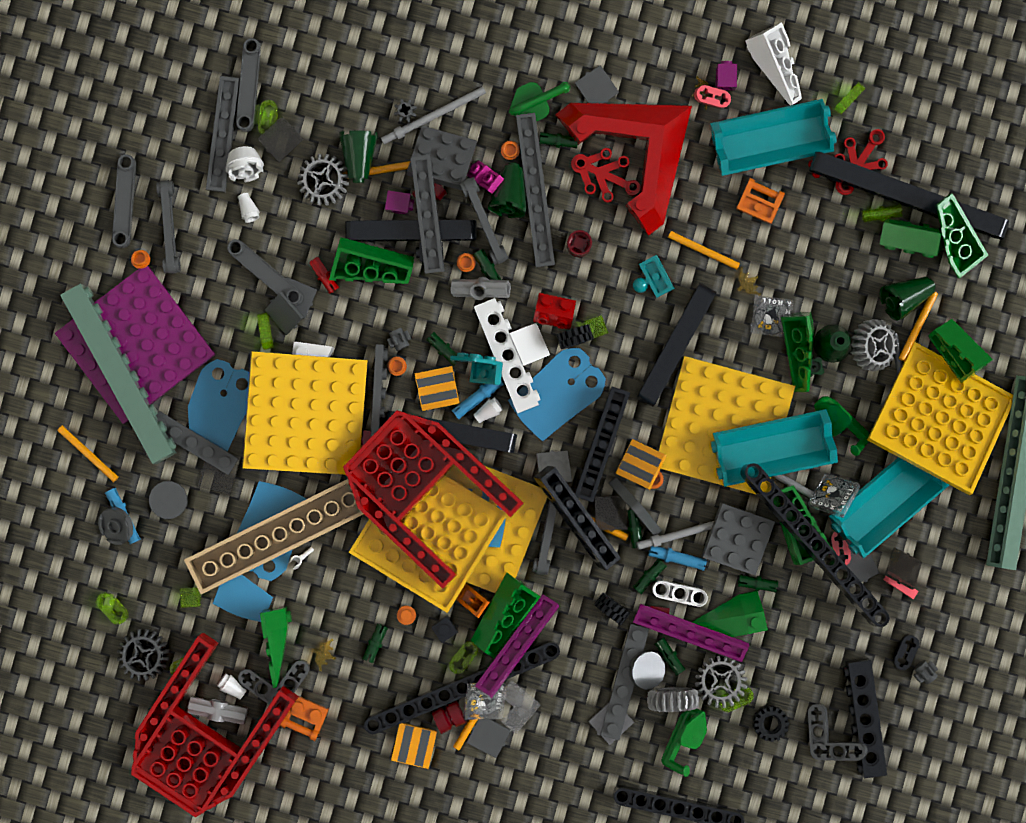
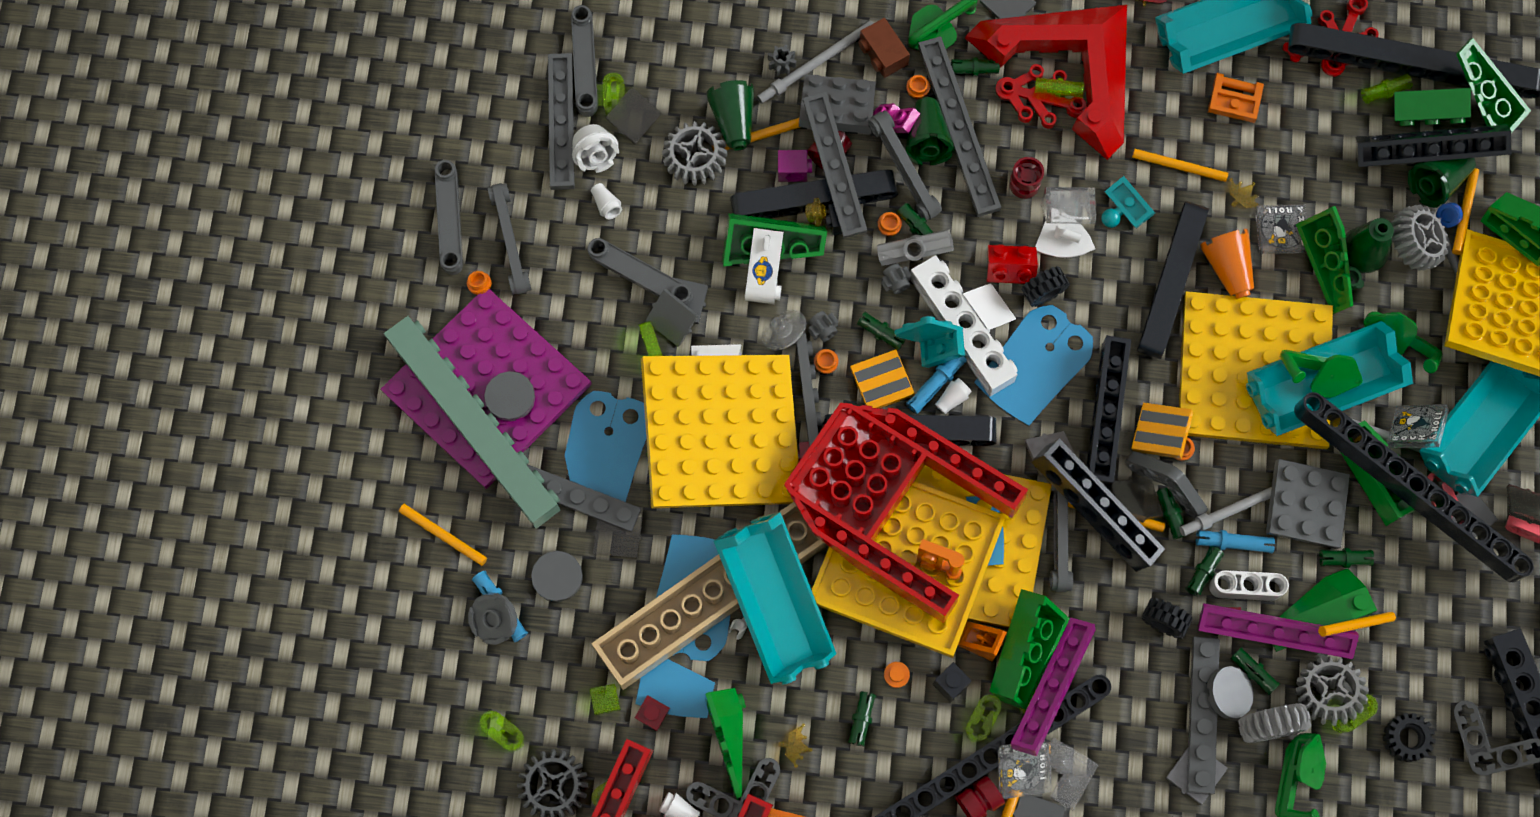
camera: 10 degrees left, 15 degrees down
red axle [309,257,339,294] -> none
clear neon green tile [584,315,608,338] -> none
none -> dark grey tile [484,371,535,422]
none -> dark red plate [634,695,670,731]
none -> teal panel [713,512,837,684]
none -> white door [745,228,784,305]
none -> clear dish [761,310,806,351]
none -> clear yellow plate [805,197,826,227]
none -> copper brick [858,17,910,78]
none -> dark grey gear [881,264,912,294]
none -> orange plate [916,539,965,580]
none -> clear neon green pin [1035,77,1084,98]
none -> white shield [1035,208,1095,258]
none -> clear slope [1041,187,1096,224]
none -> orange cone [1200,229,1254,299]
none -> green piece [1280,350,1363,398]
none -> light orange bar [1318,612,1396,637]
none -> black brick [1356,124,1512,167]
none -> blue tile [1436,202,1463,228]

